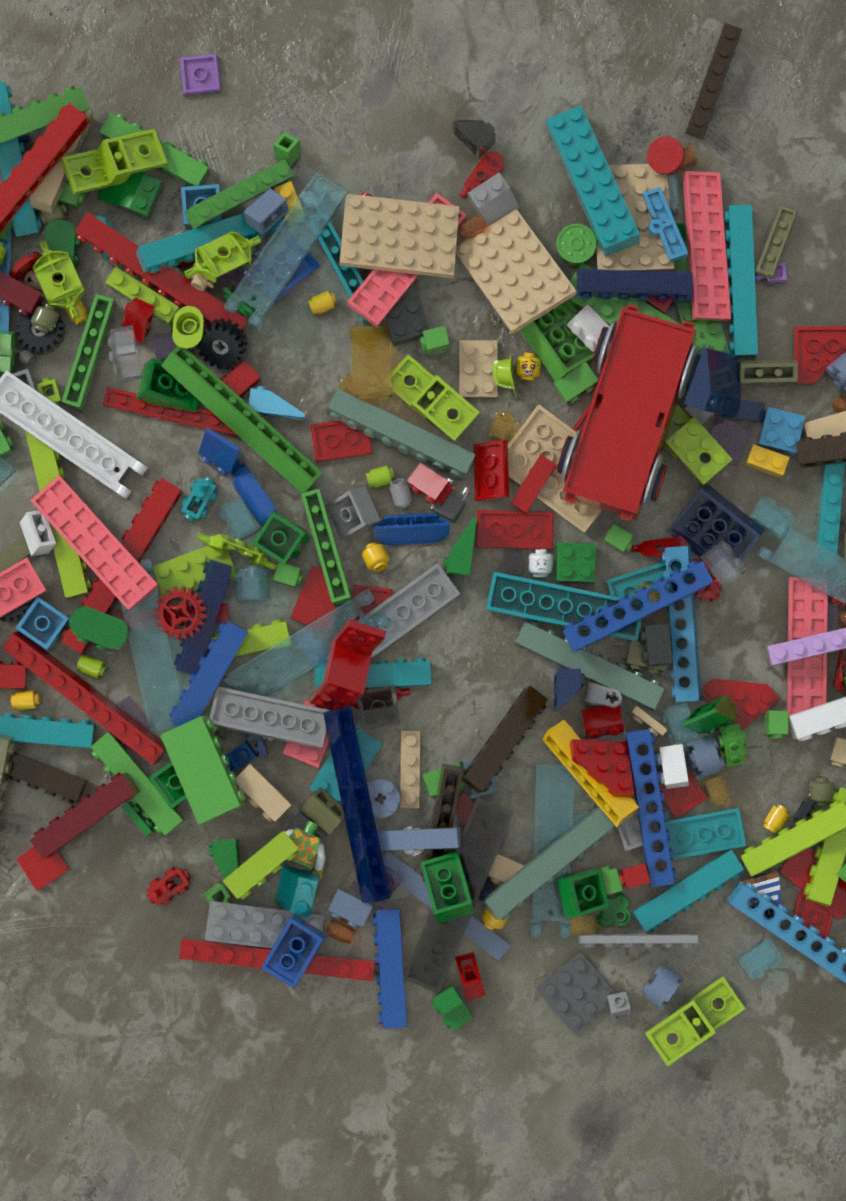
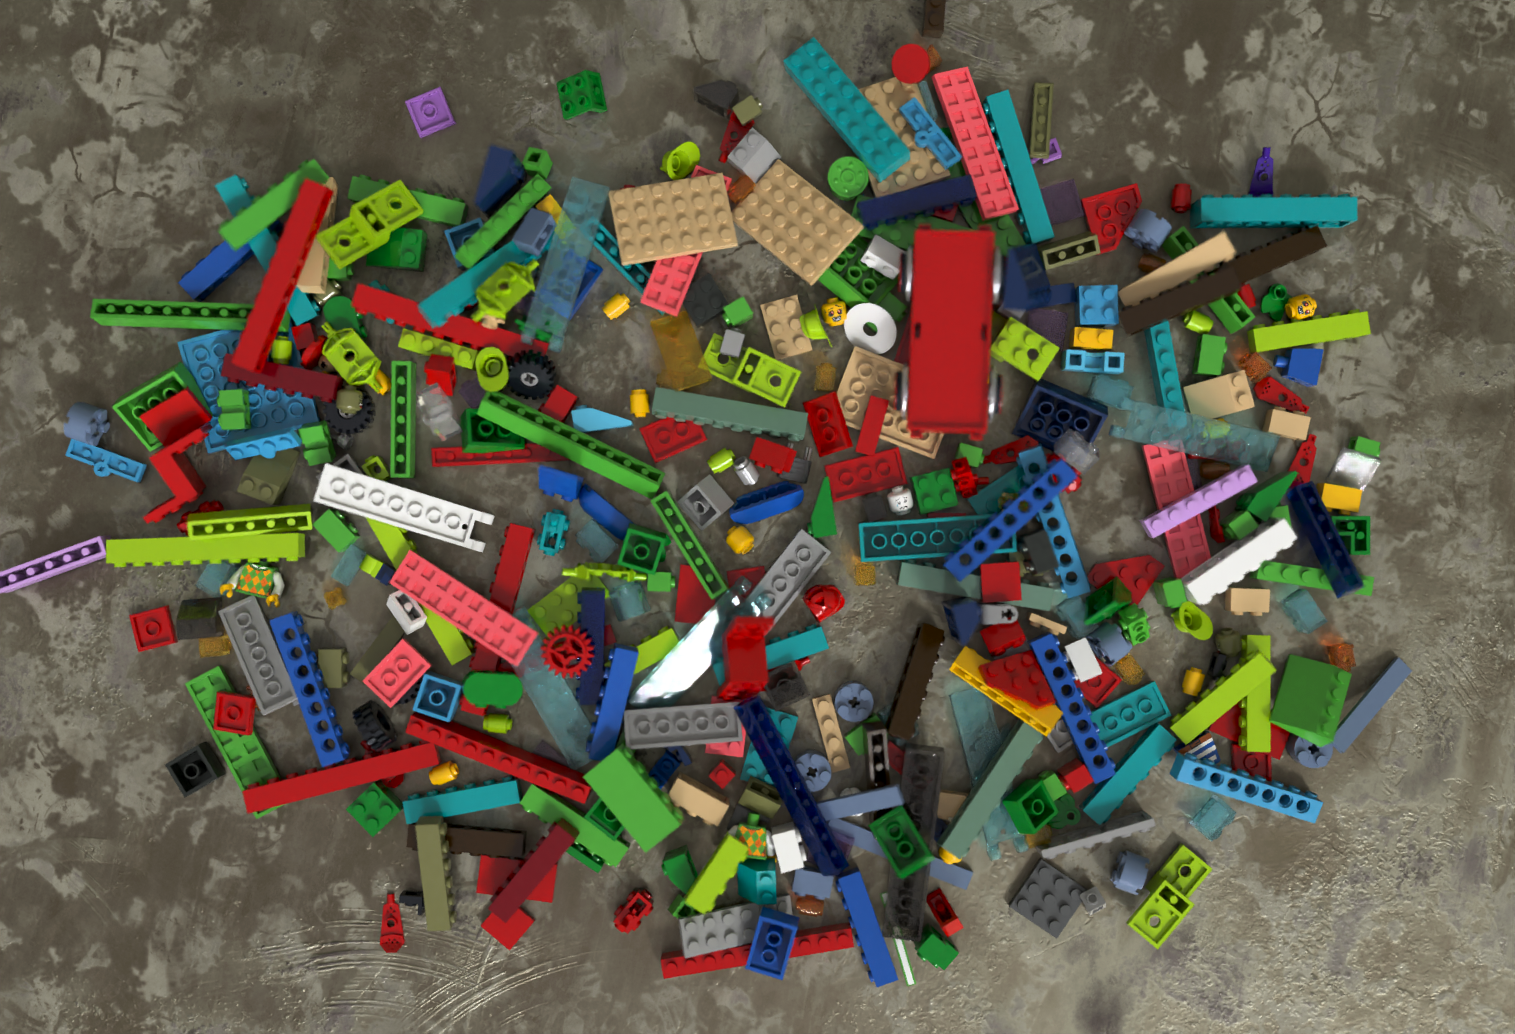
camera: 20 degrees left, 5 degrees up
none -> red brick [291,323,319,352]
none -> leg [359,553,396,586]
none -> dark blue slope [474,145,527,219]
none -> red tile [476,854,558,903]
none -> green bracket [556,70,607,120]
none -> yellow brick [629,389,650,417]
none -> lime piece [660,141,700,180]
none -> red brick [708,758,736,789]
none -> light grey brick [720,327,745,359]
none -> olive brick [732,95,763,126]
none -> white brick [771,822,807,873]
none -> red helmet [802,584,845,623]
none -> sand blue brick [834,681,874,722]
none -> white sticker [844,303,897,354]
none -> clear yellow brick [854,565,876,586]
none -> sticker [880,891,916,987]
none -> red brick [950,457,989,499]
none -> red tile [980,561,1022,603]
none -> clear purple tile [1040,179,1085,226]
none -> medium azure arch [1061,349,1125,374]
none -> lime piece [1171,601,1213,640]

